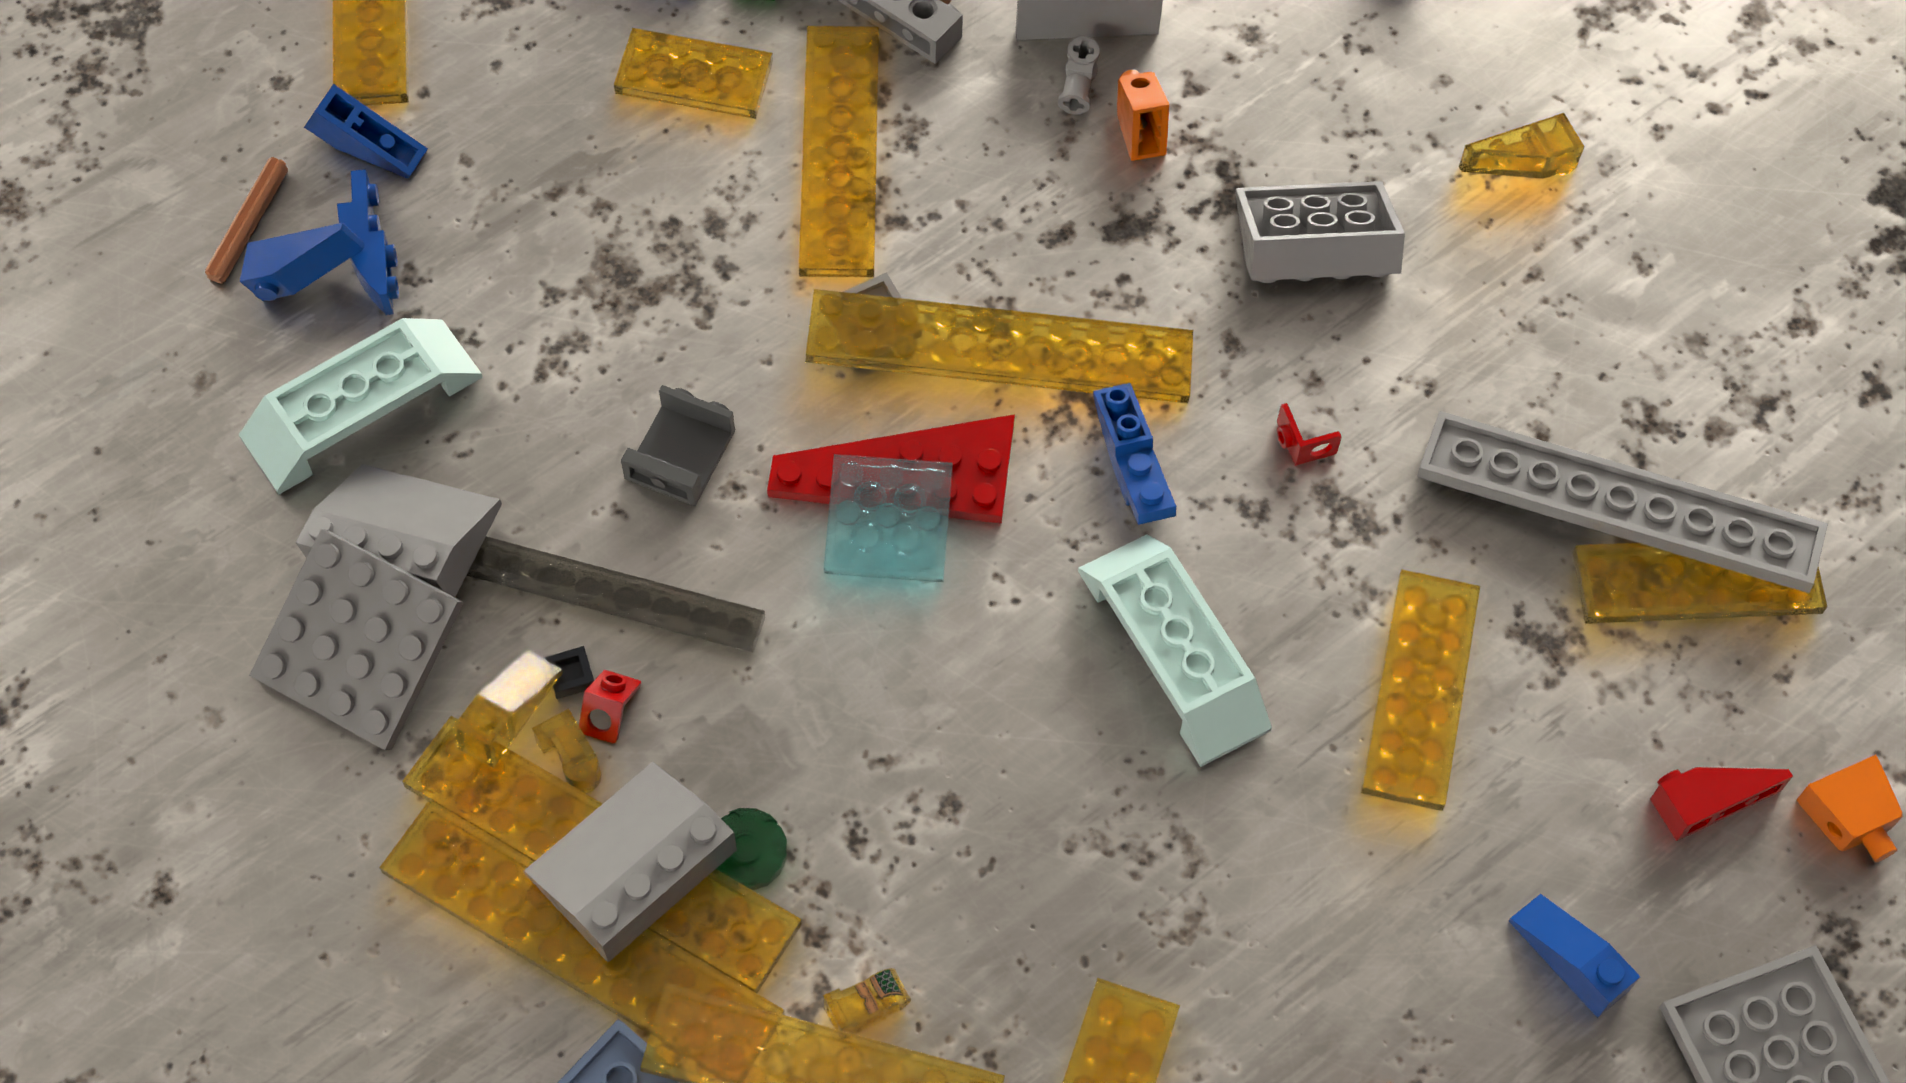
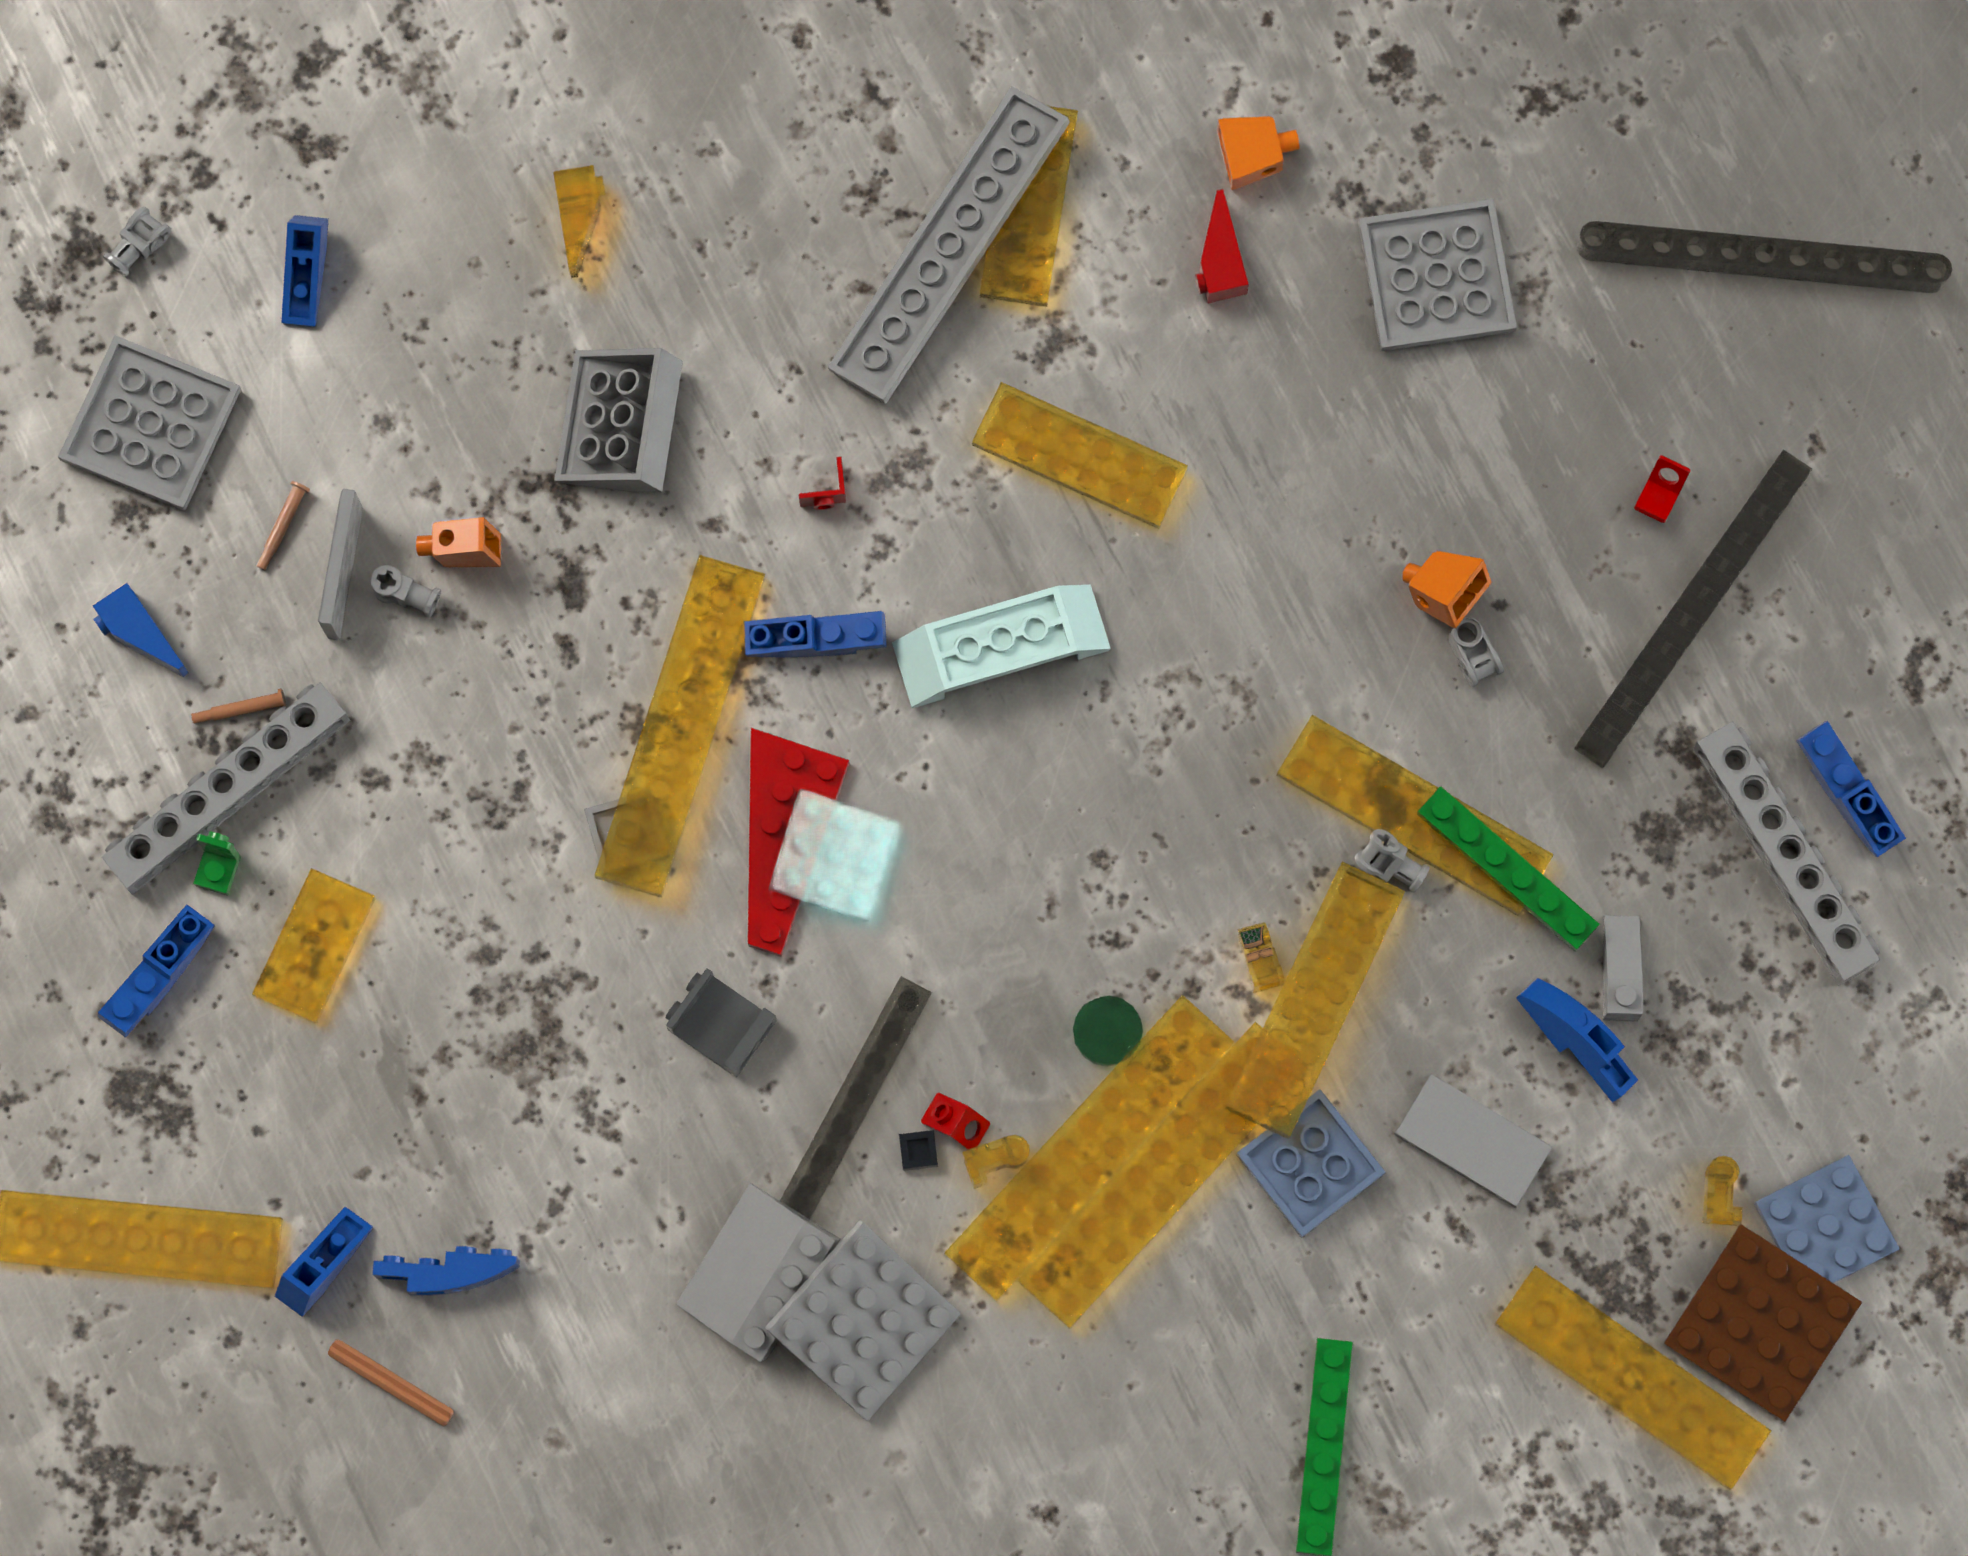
camera: 75 degrees left, 15 degrees up
light aqua slope [239,318,483,495] -> none
blue slope [240,223,364,301] -> none
clear yellow slope [453,651,563,768] -> none
light grey slope [524,762,737,962] -> none
clear yellow plate [799,26,879,277] -> none
blue slope [1509,894,1640,1018] -> none

